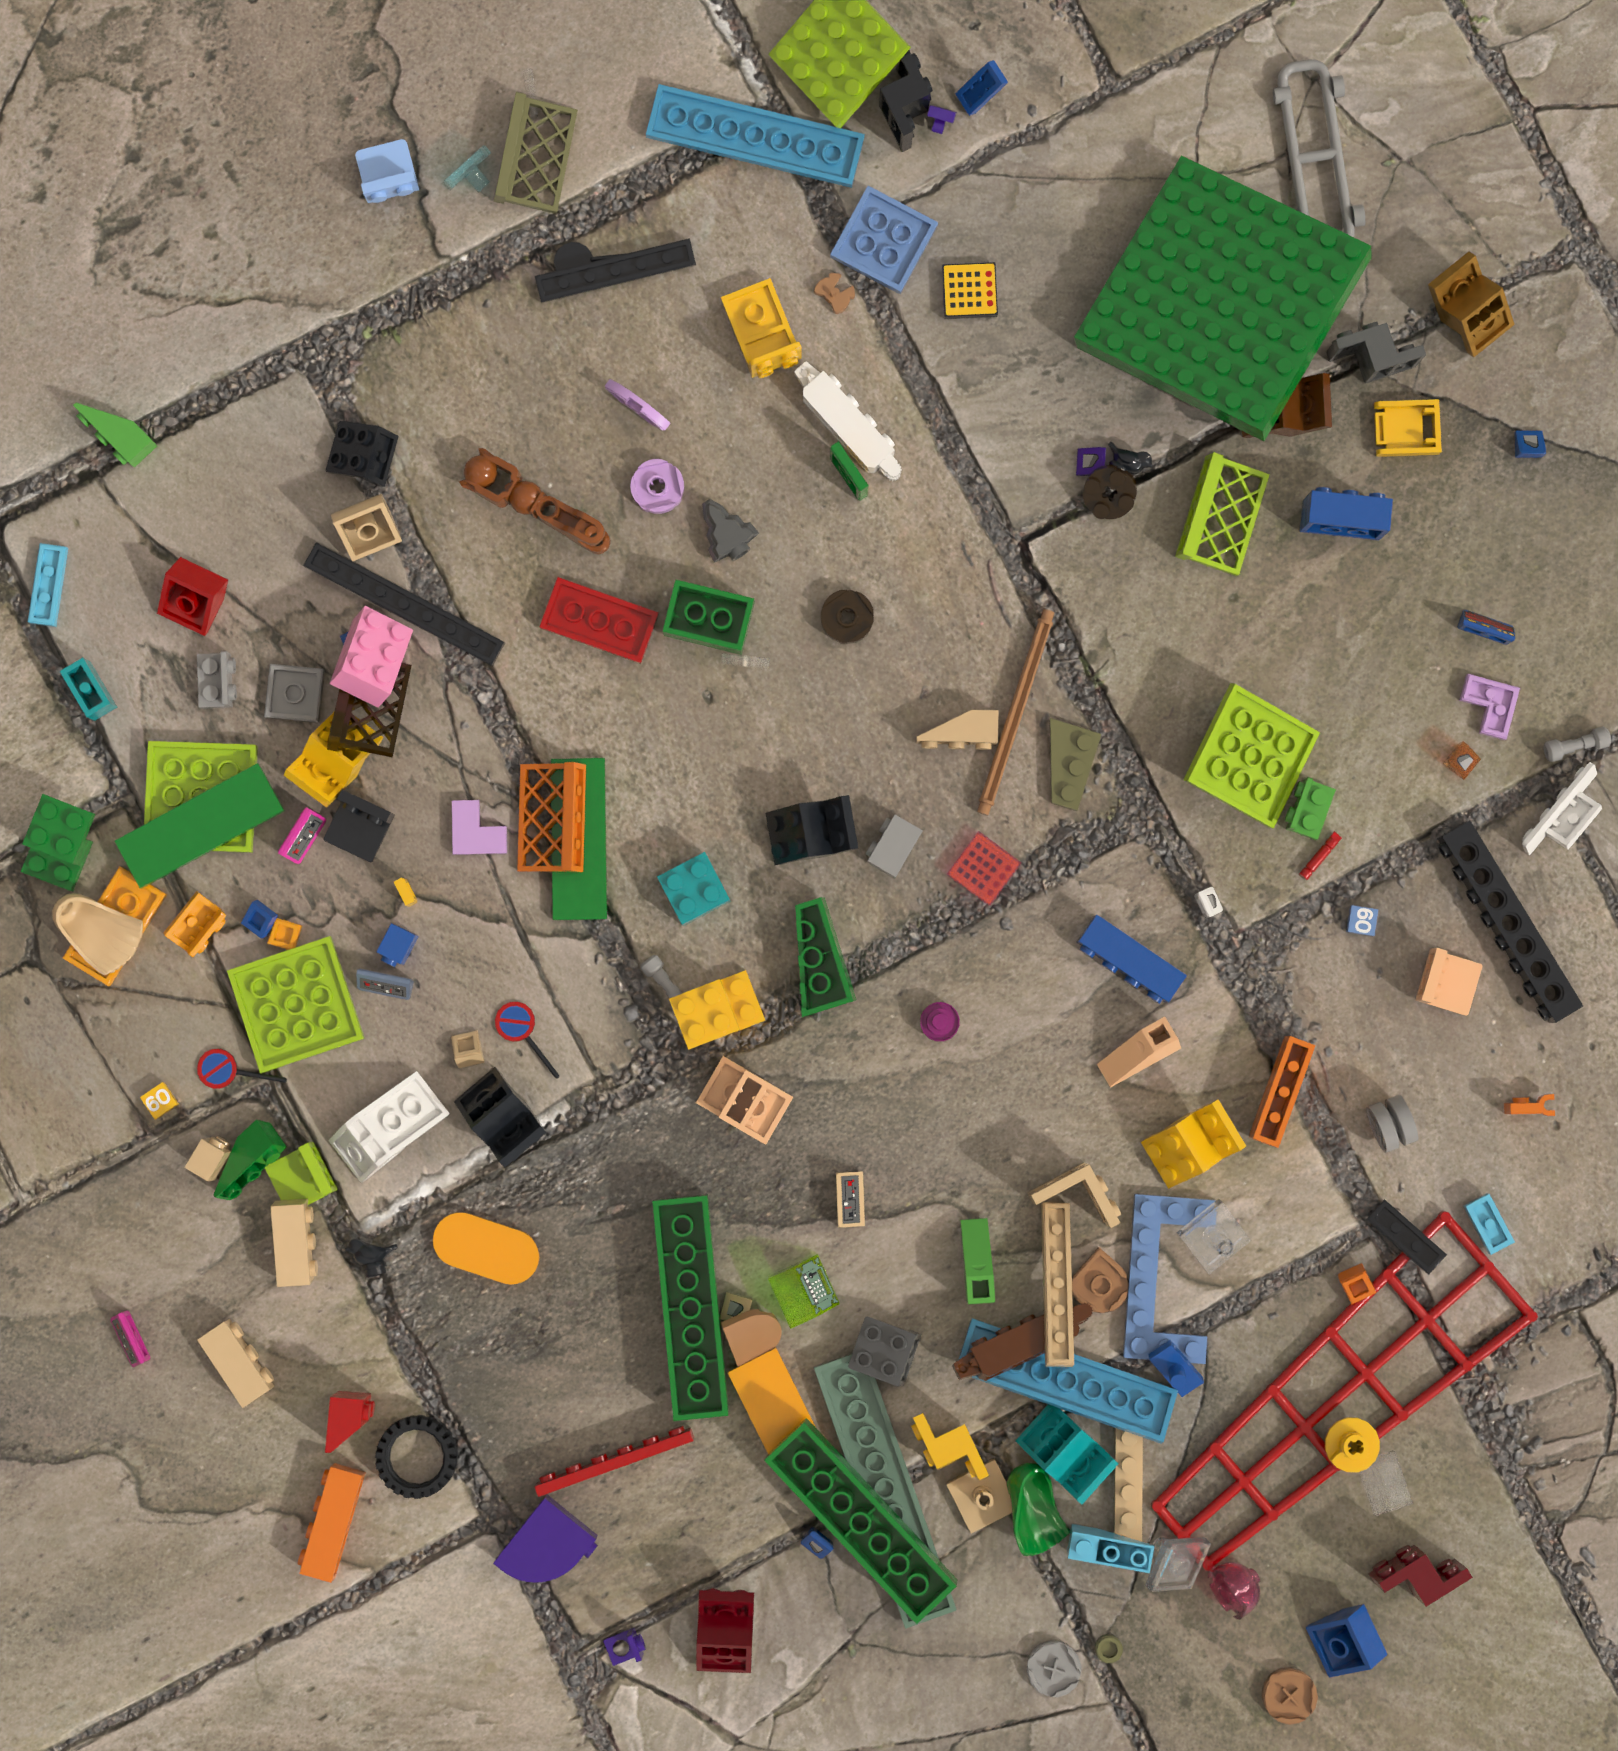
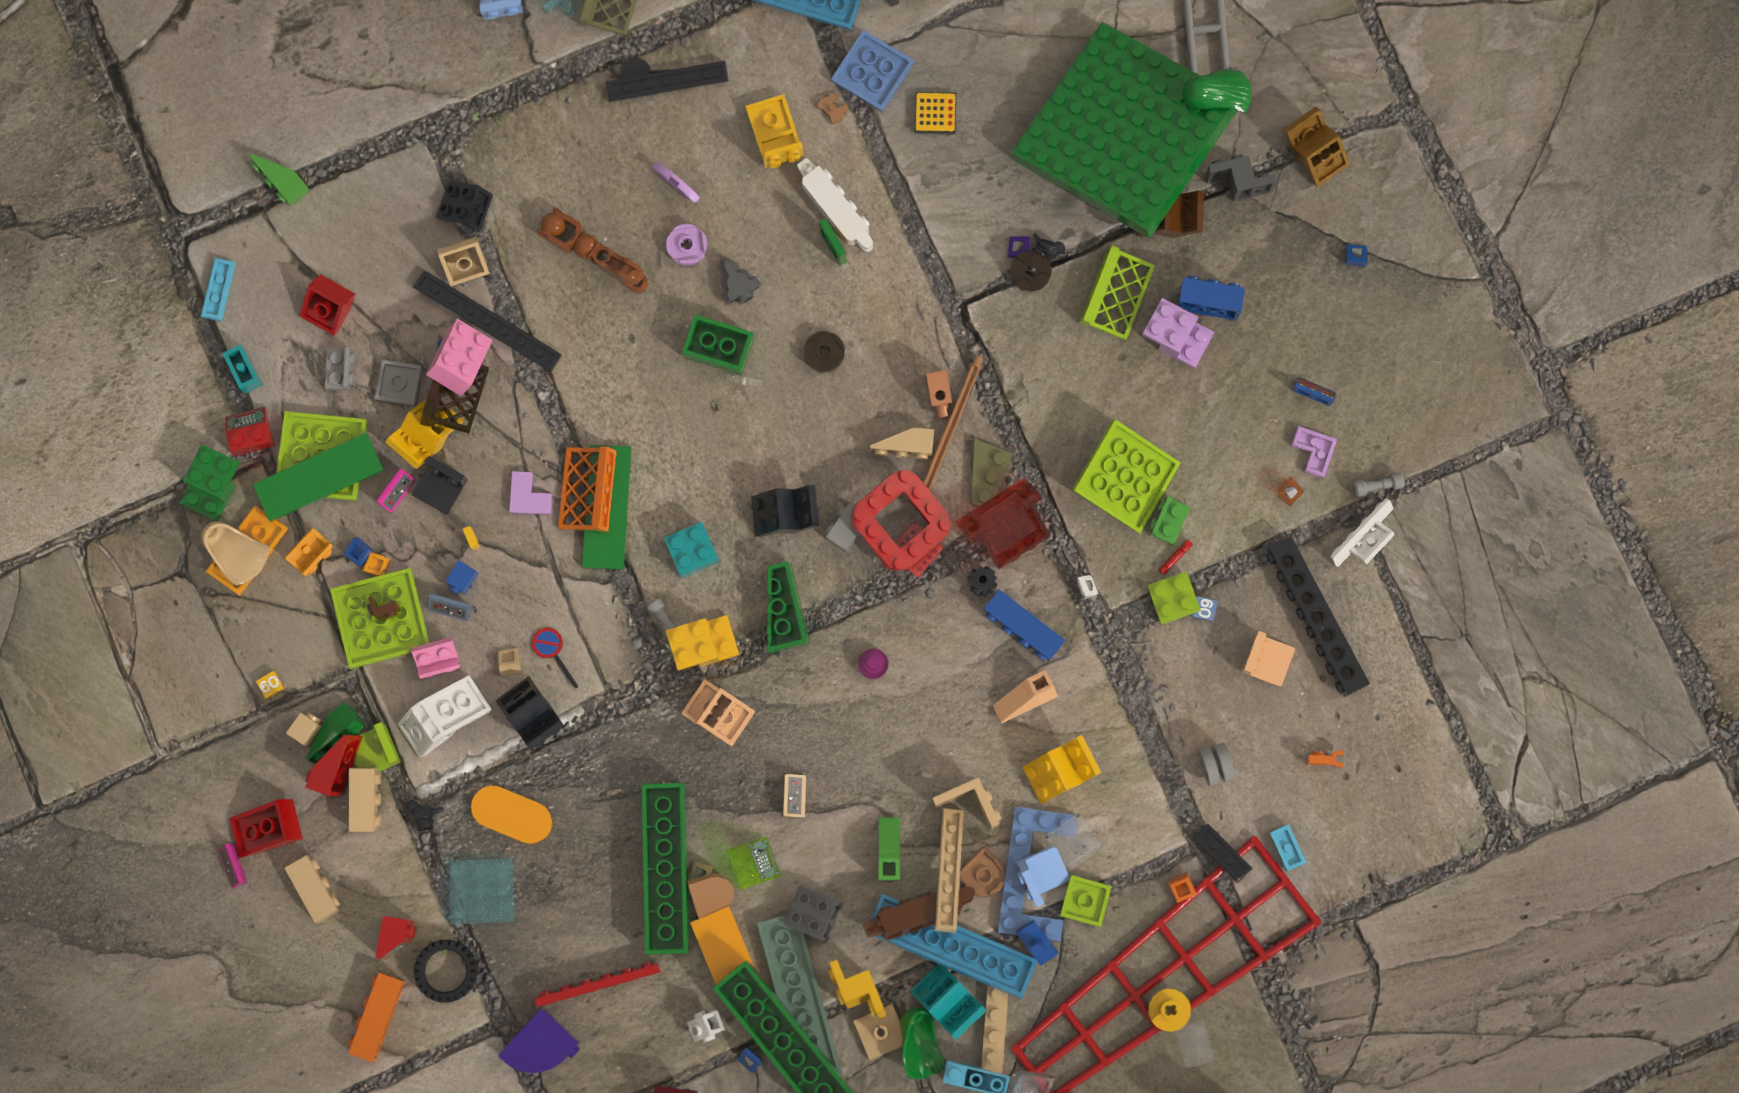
camera: 10 degrees right, 5 degrees down
piece [197,1049,287,1089] -> none
red plate [539,577,659,664] -> none
orange brick [1248,1036,1316,1148] -> none
yellow container [1374,399,1442,457] -> none
none -> red slope [225,407,275,457]
none -> red slope [229,799,303,858]
none -> red slope [305,734,363,796]
none -> reddish brown bracket [367,597,401,620]
none -> bright pink bracket [411,637,460,679]
none -> clear light blue plate [449,858,515,925]
none -> white brick [687,1010,725,1043]
none -> plate [851,470,952,571]
none -> nougat torso [925,370,952,418]
none -> clear red windscreen [955,478,1051,569]
none -> black brick [967,566,998,597]
none -> light blue bracket [1017,846,1070,907]
none -> lime plate [1060,875,1112,927]
none -> lavender bracket [1142,298,1214,369]
none -> lime plate [1147,571,1201,625]
none -> green hair [1183,69,1251,113]

